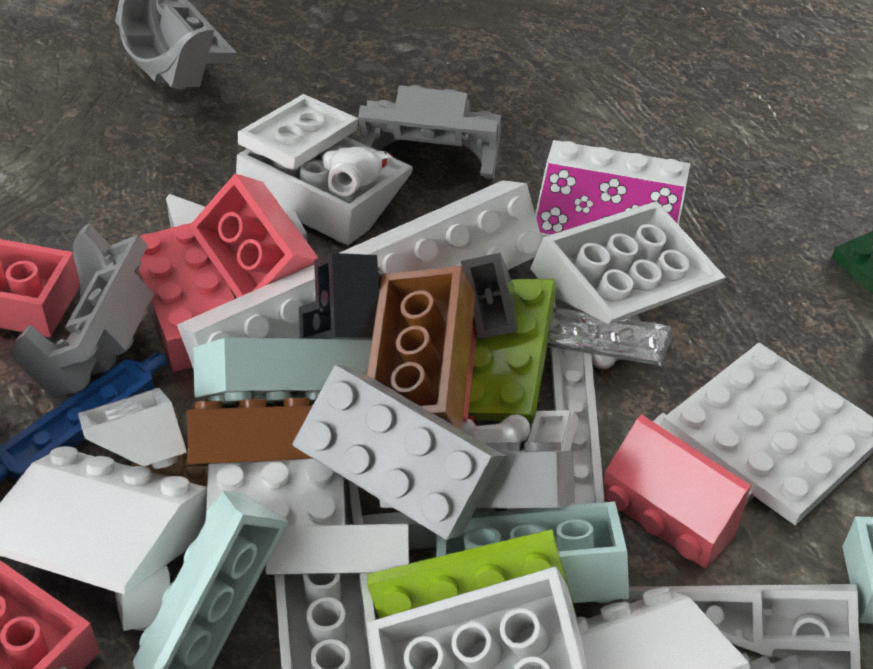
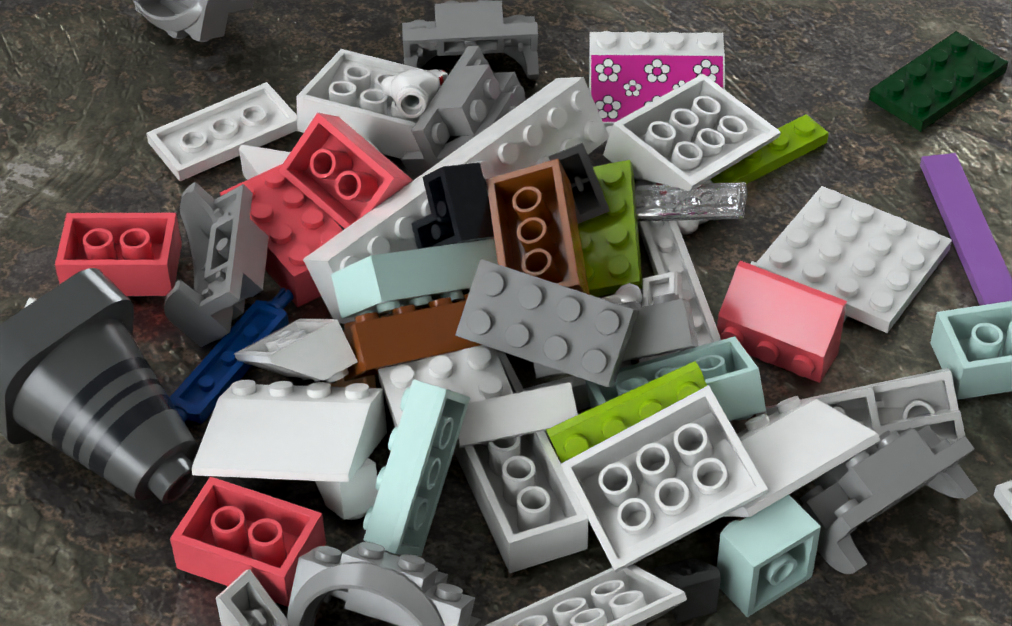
camera: 10 degrees left, 0 degrees up
white plate [238,94,358,170] -> none
none -> white plate [146,82,297,181]
none -> light grey piece [401,46,526,178]
none -> lime plate [710,114,829,188]

